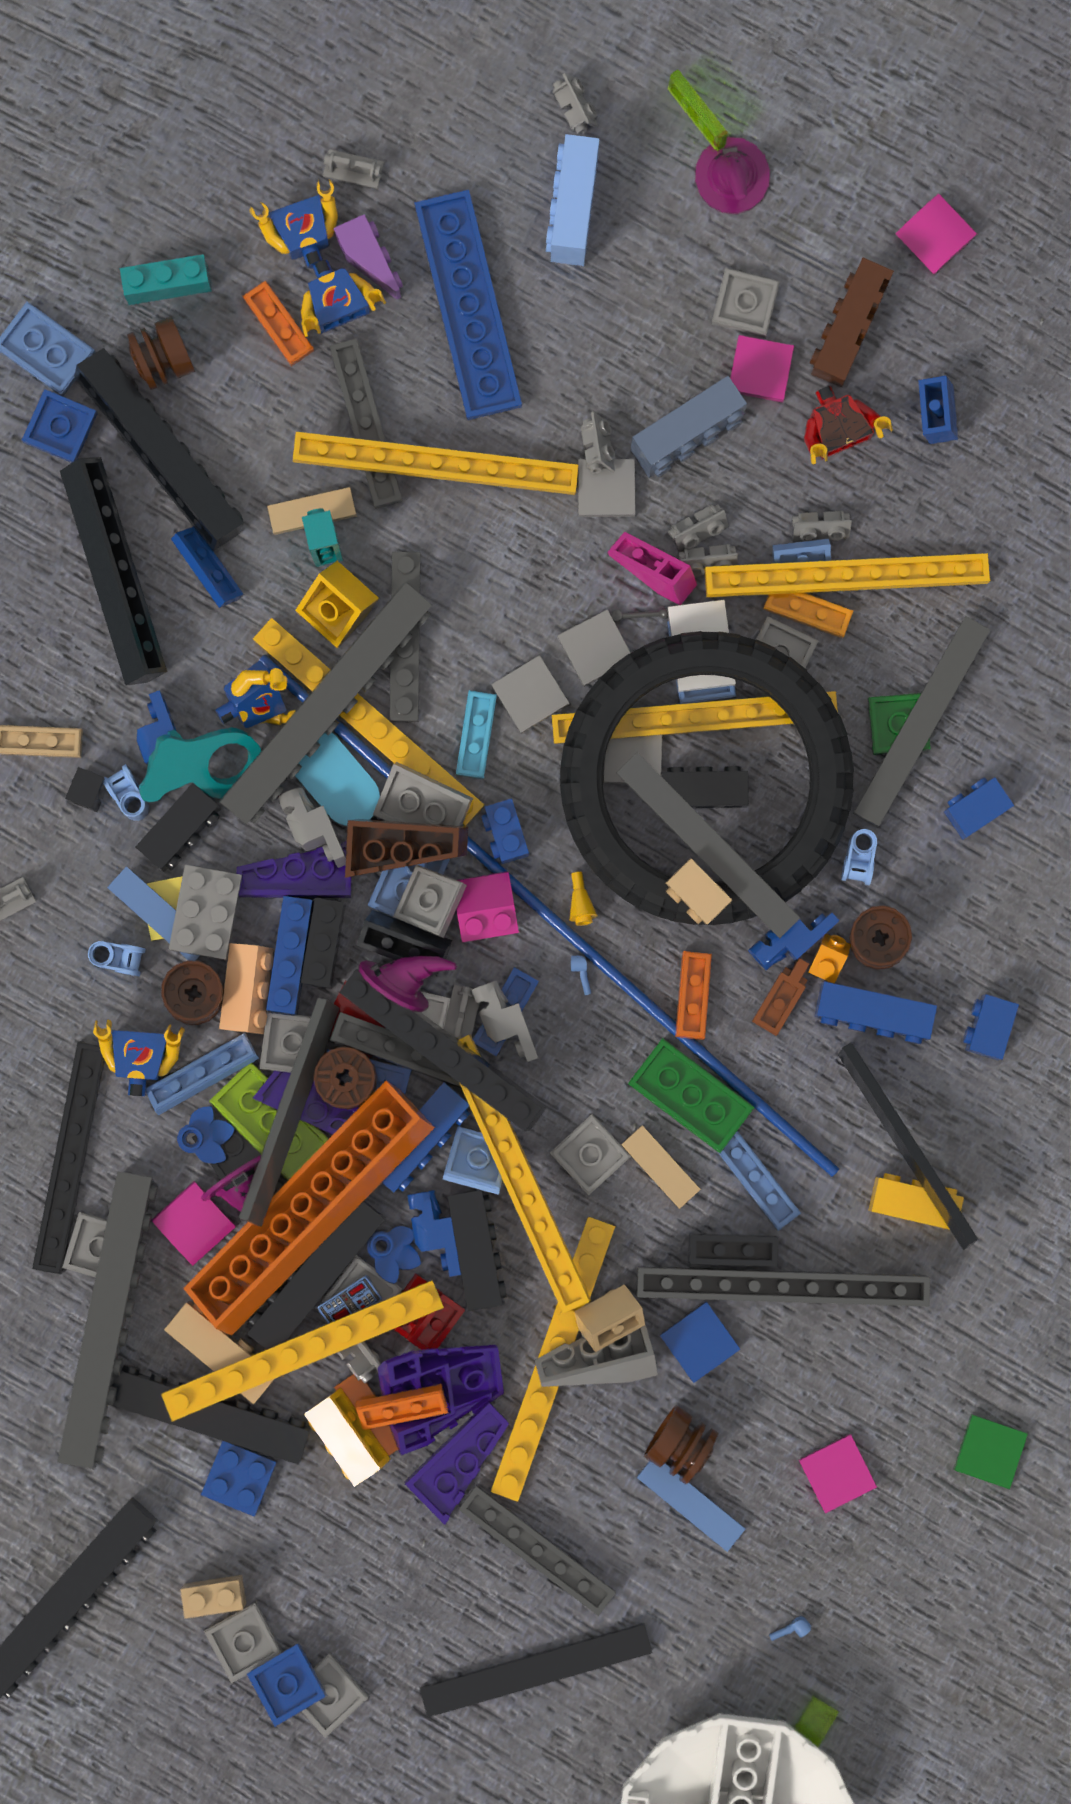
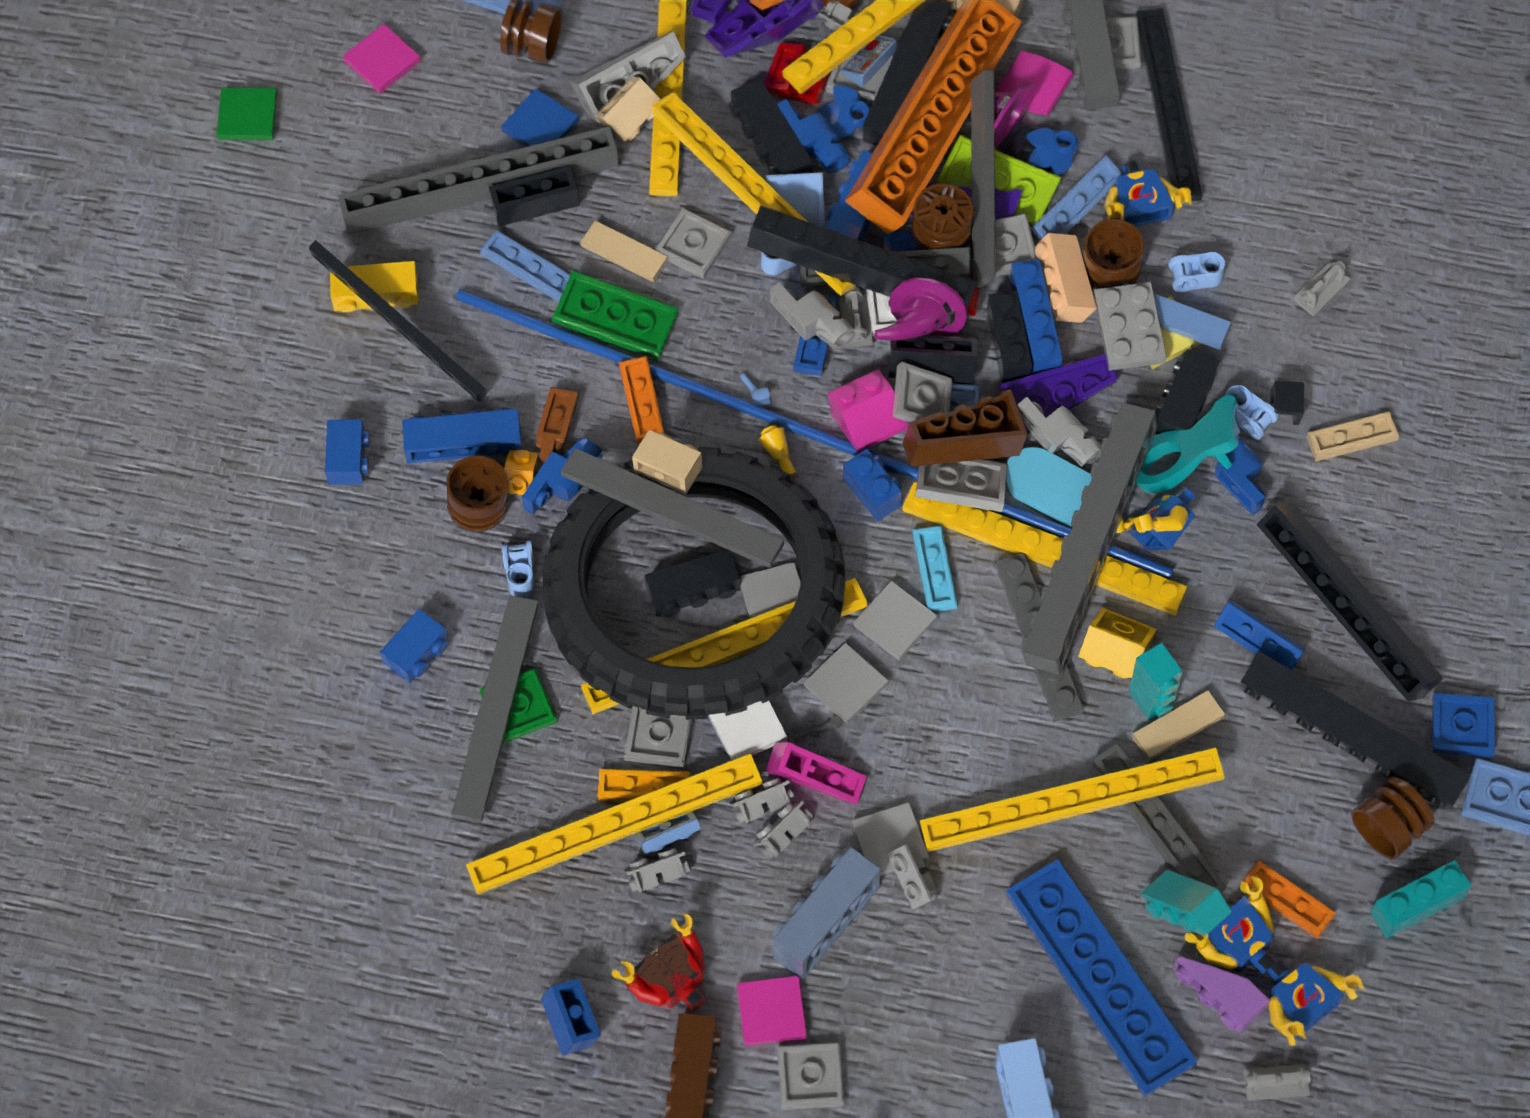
camera: 165 degrees right, 20 degrees down
none -> teal brick [1141,870,1232,936]

